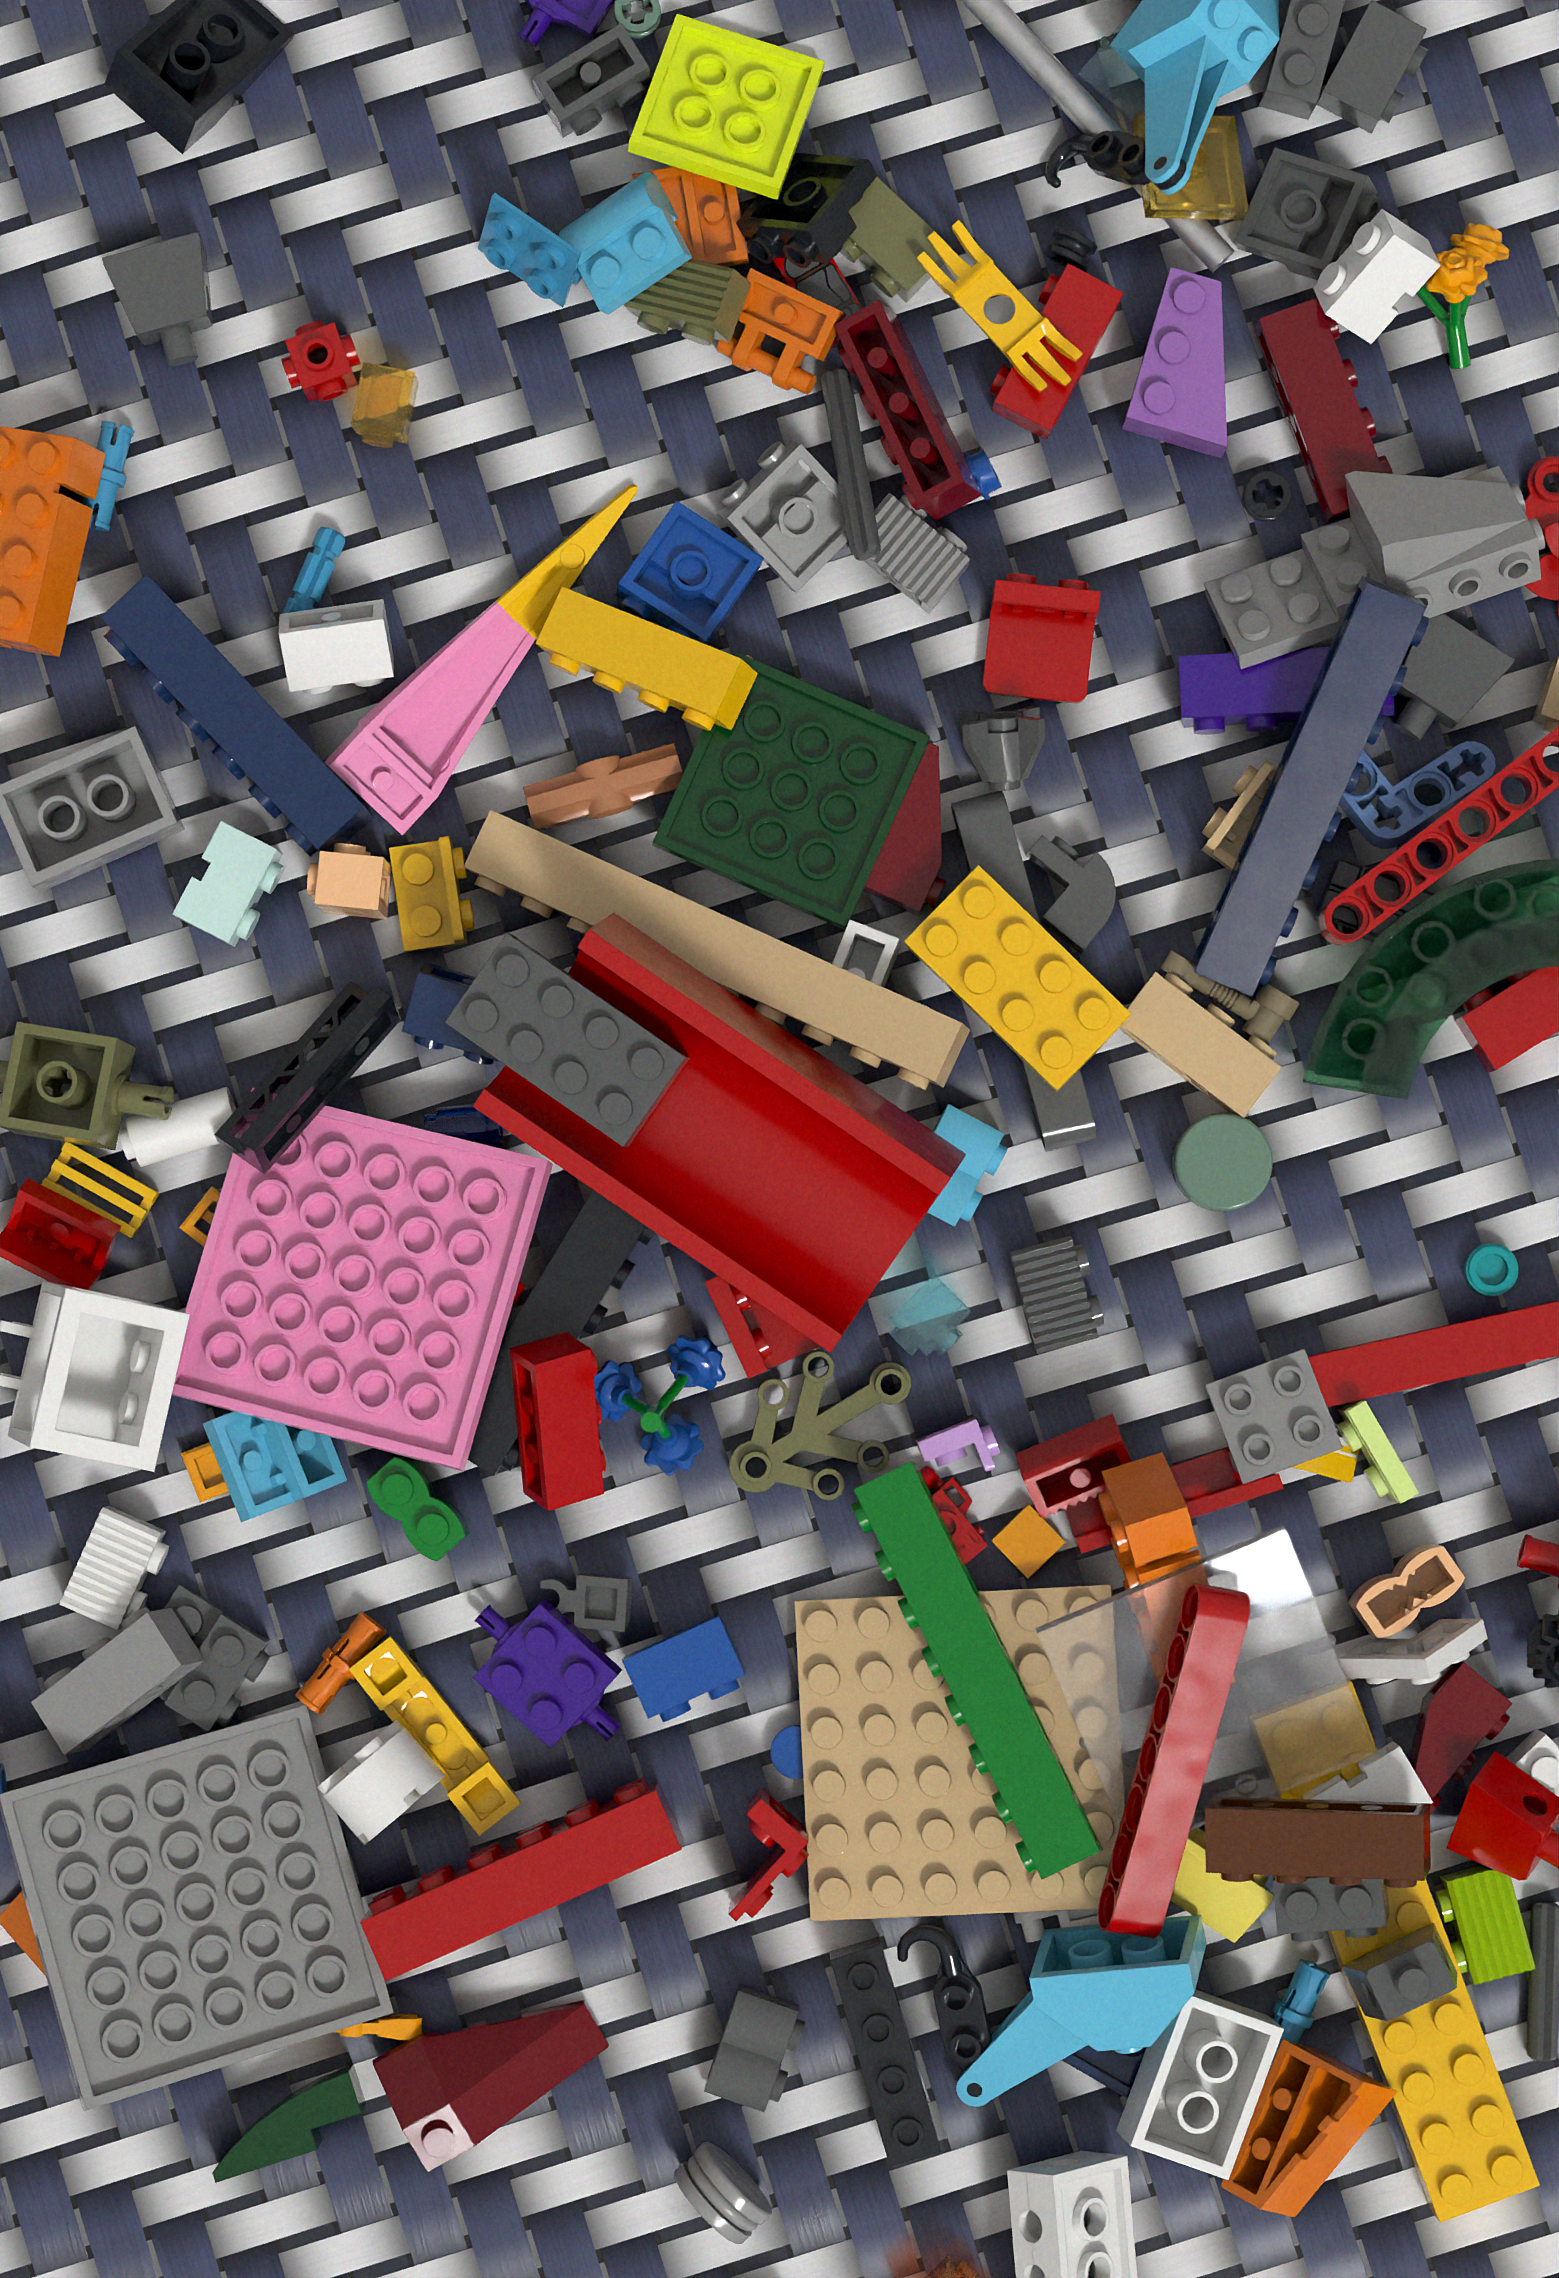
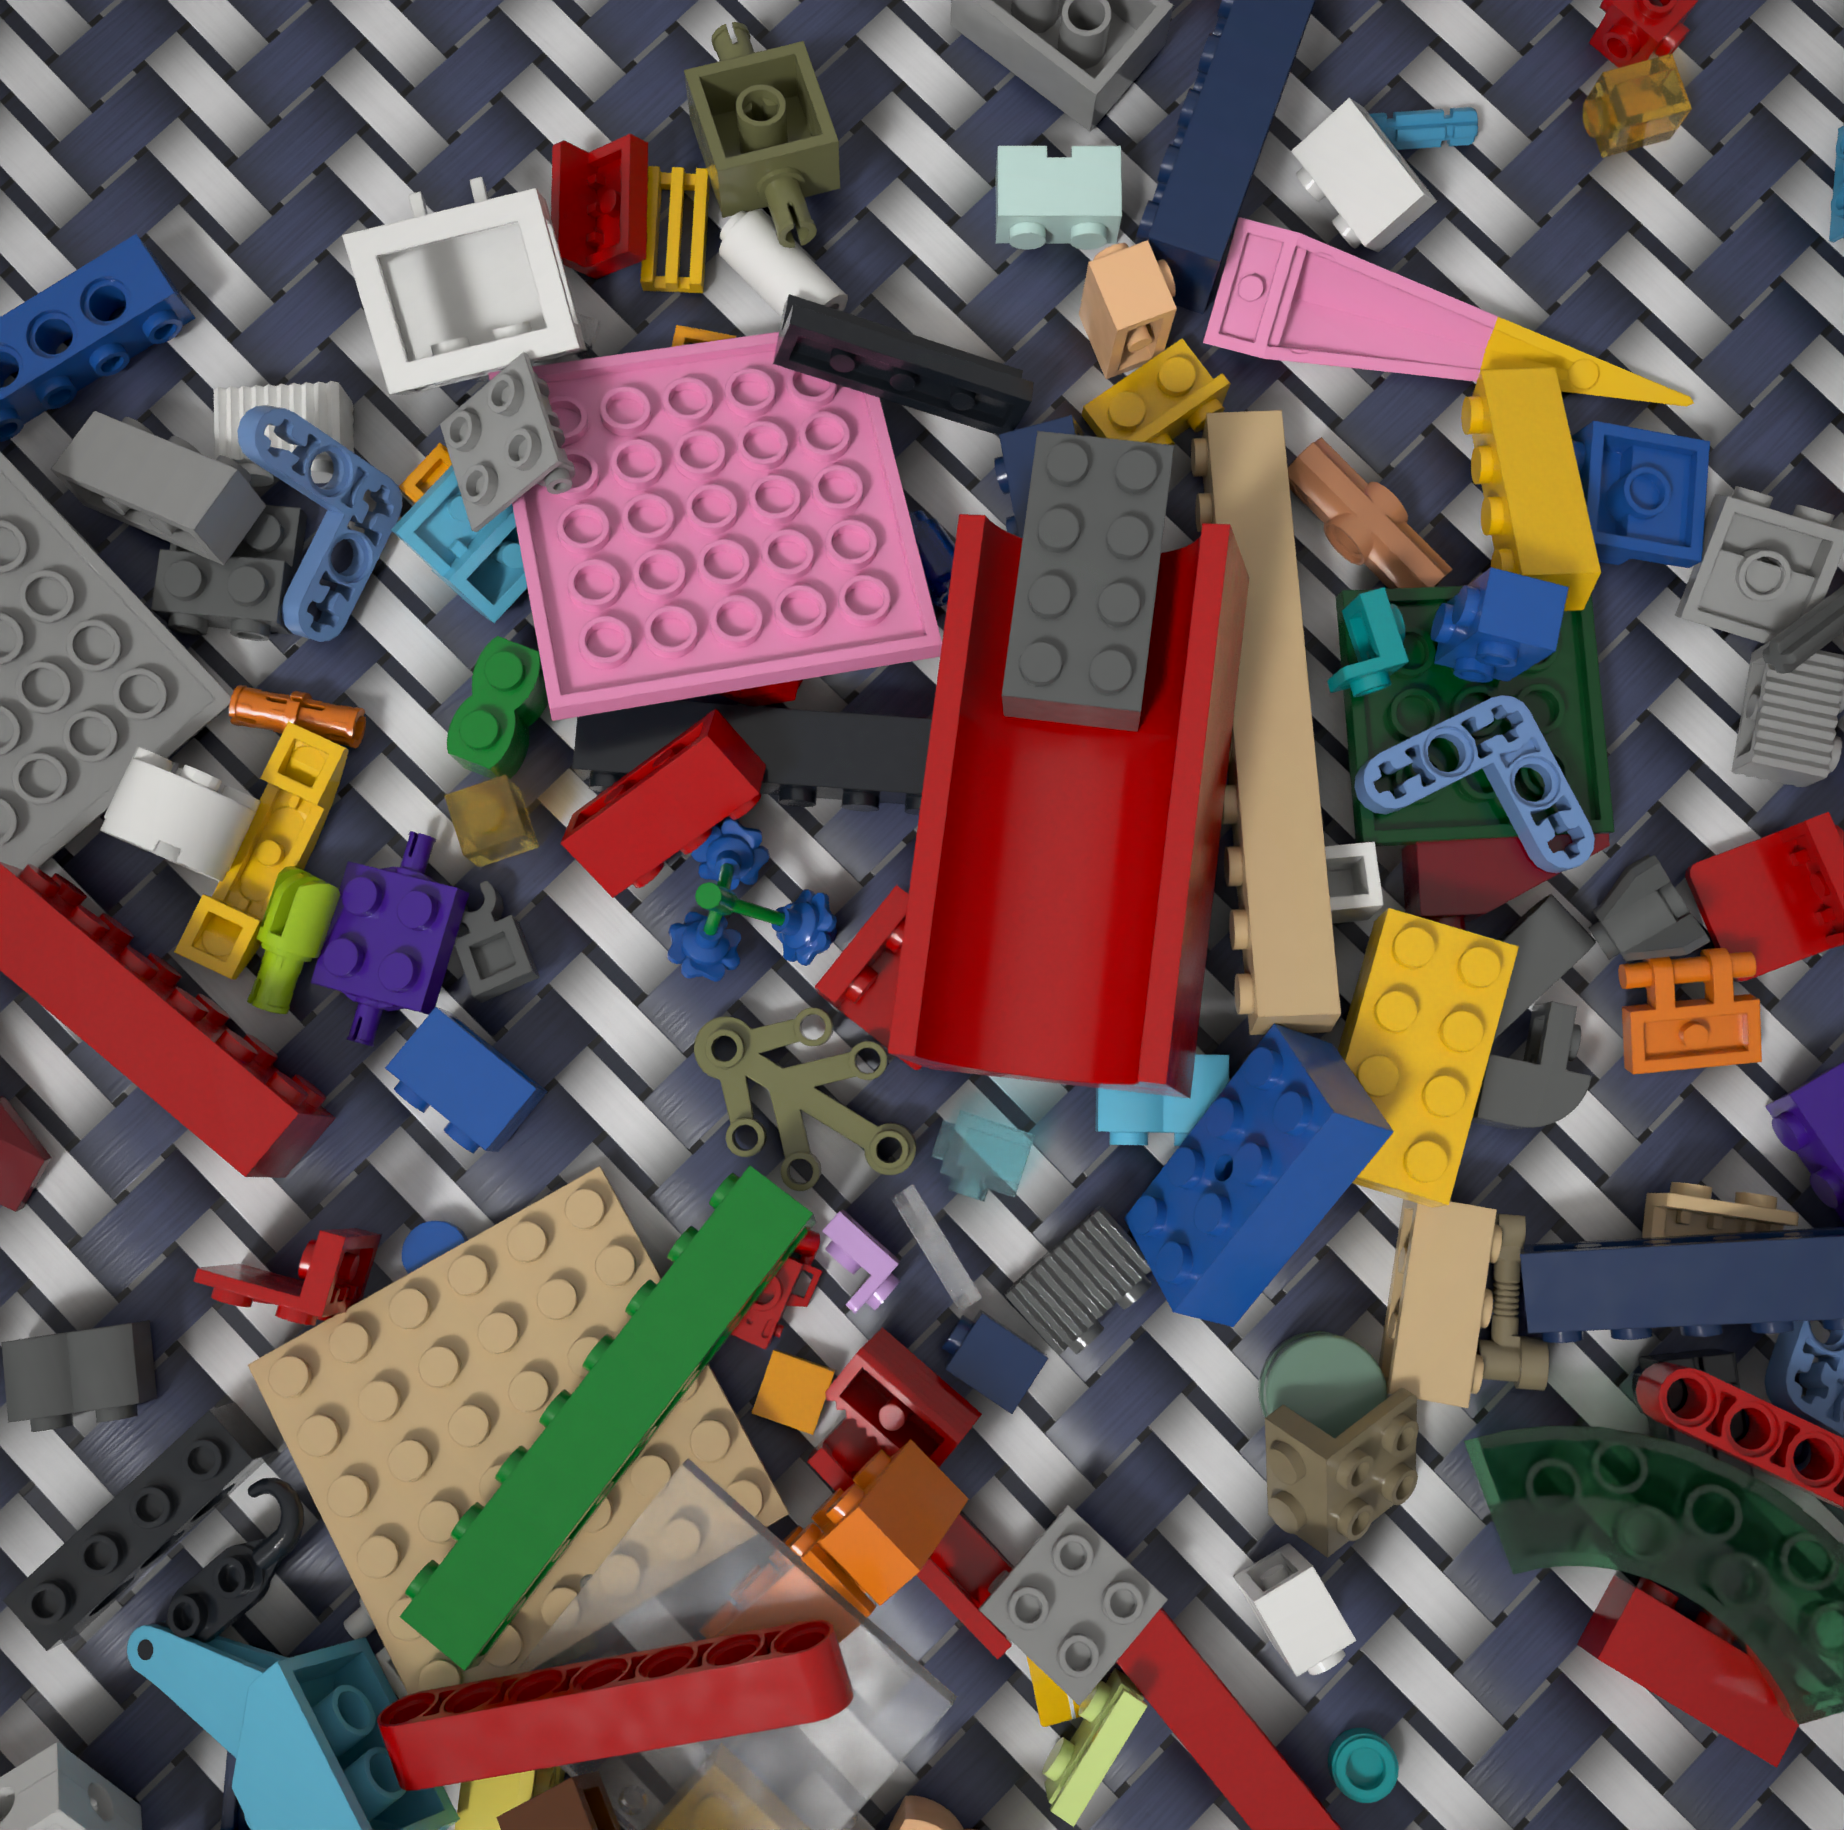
camera: 60 degrees right, 5 degrees down
none -> medium blue beam [237,405,402,642]
none -> lime arm [247,866,340,1014]
none -> light grey hinge [440,352,575,532]
none -> clear yellow brick [444,775,539,867]
none -> clear tile [893,1184,982,1310]
none -> dark blue brick [941,1309,1048,1414]
none -> blue brick [1124,1023,1394,1327]
none -> white brick [1233,1543,1356,1677]
none -> dark tan bracket [1265,1388,1419,1558]
none -> teal bracket [1327,587,1409,697]
none -> medium blue beam [1354,695,1595,873]
none -> blue brick [1431,567,1569,682]
none -> orange plate [1618,948,1762,1075]

